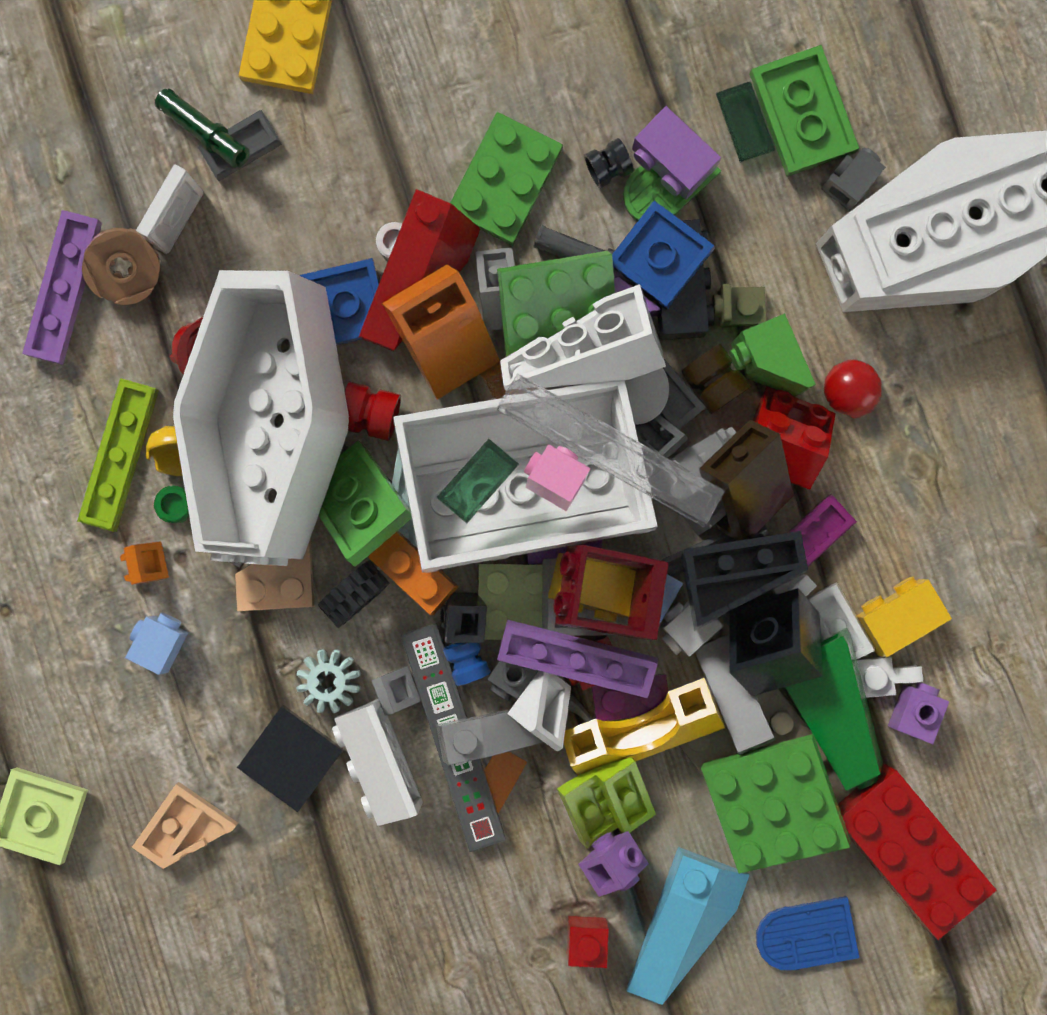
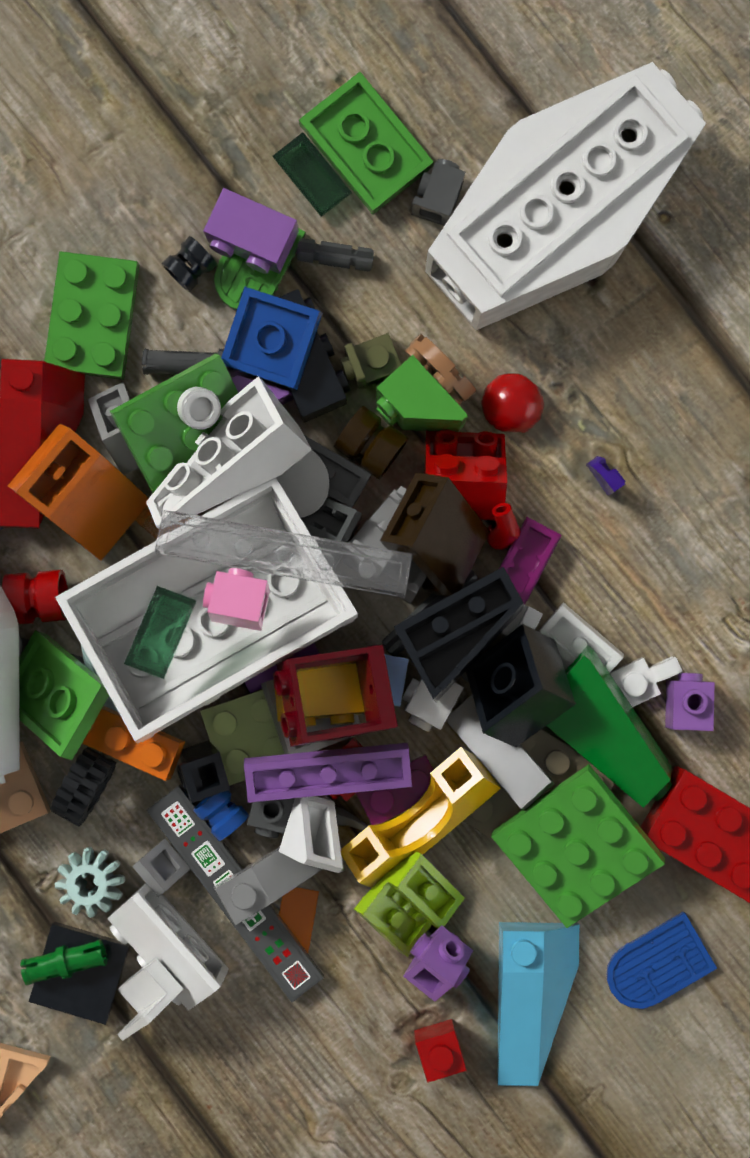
camera: 20 degrees left, 0 degrees up
yellow brick [856,577,952,658] -> none
none -> green pin [20,939,107,985]
none -> white panel [117,958,183,1041]
none -> white tile [177,387,221,430]
none -> dark grey axle [297,238,374,272]
none -> medium nougat plate [405,333,476,405]
none -> red arm [487,502,521,550]
none -> dark purple tile [586,456,626,496]

